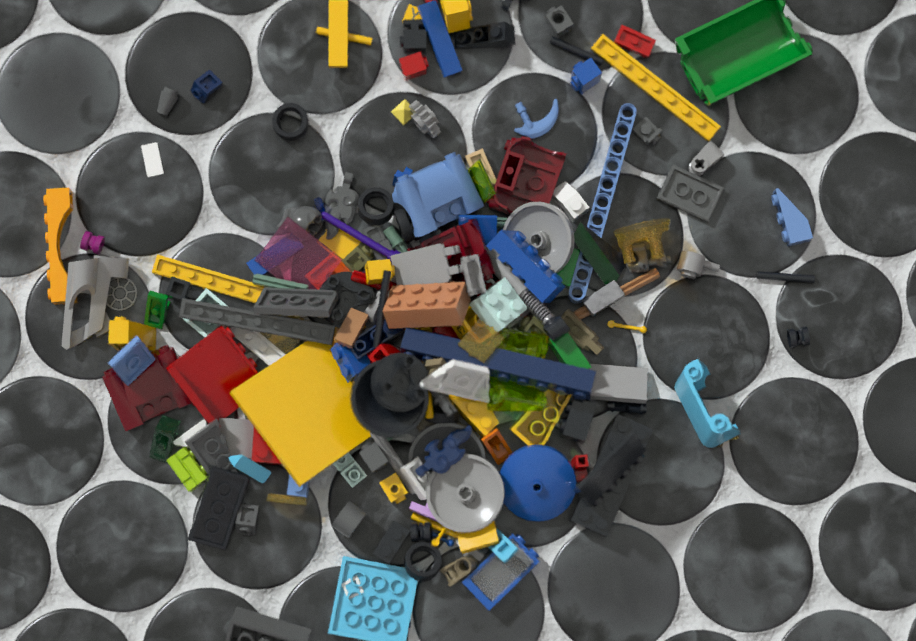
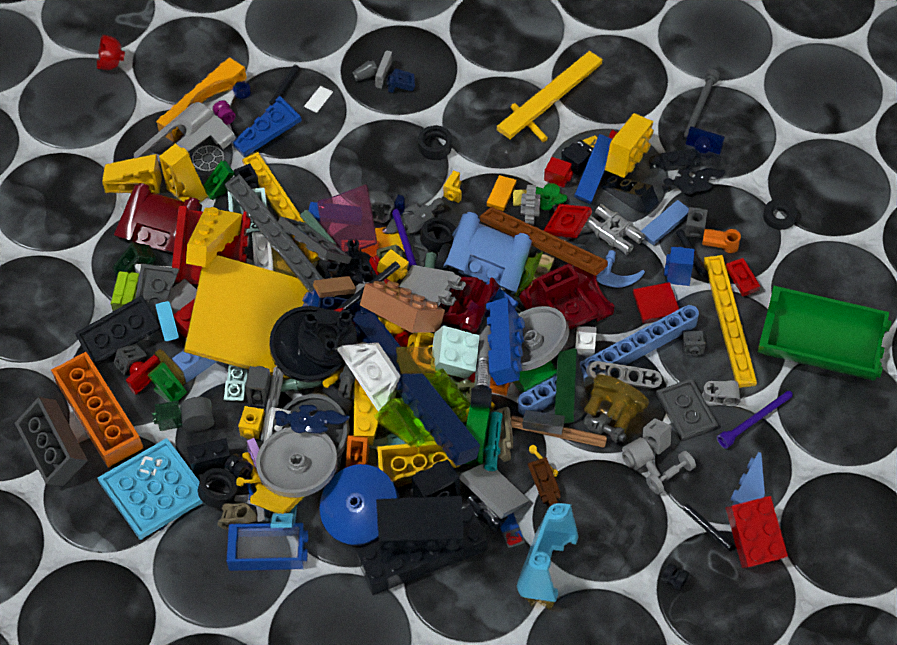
camera: 45 degrees right, 25 degrees down
medium blue tile [108,336,156,386] -> none
light grey hinge [460,254,487,296] -> none
none -> orange brick [51,352,144,468]
none -> yellow wedge [102,154,162,193]
none -> red tile [126,355,161,395]
none -> green slope [148,362,187,405]
none -> clear green brick [152,400,183,431]
none -> yellow wedge [186,207,242,267]
none -> clear blue tile [233,82,251,99]
none -> blue wing [233,96,301,157]
none -> black bar [269,64,300,106]
none -> light grey tile [375,50,392,88]
none -> yellow bracket [443,170,461,203]
none -> dark orange tile [480,207,608,276]
none -> teal pin [484,412,503,471]
none -> light orange tile [487,175,516,211]
none -> sticker [500,513,525,548]
none -> reddish brown hinge [528,457,561,506]
none -> green plate [536,183,568,210]
none -> red tile [543,204,592,238]
none -> light grey pin [585,204,645,255]
none -> light grey beam [586,361,662,389]
none -> red tile [633,282,679,324]
none -> medium blue tile [641,200,689,246]
none -> light grey brick [643,418,672,454]
none -> light grey wheel [646,451,696,494]
none -> orange piece [702,229,741,253]
none -> dark purple piece [717,391,793,449]
none -> red brick [726,496,788,568]

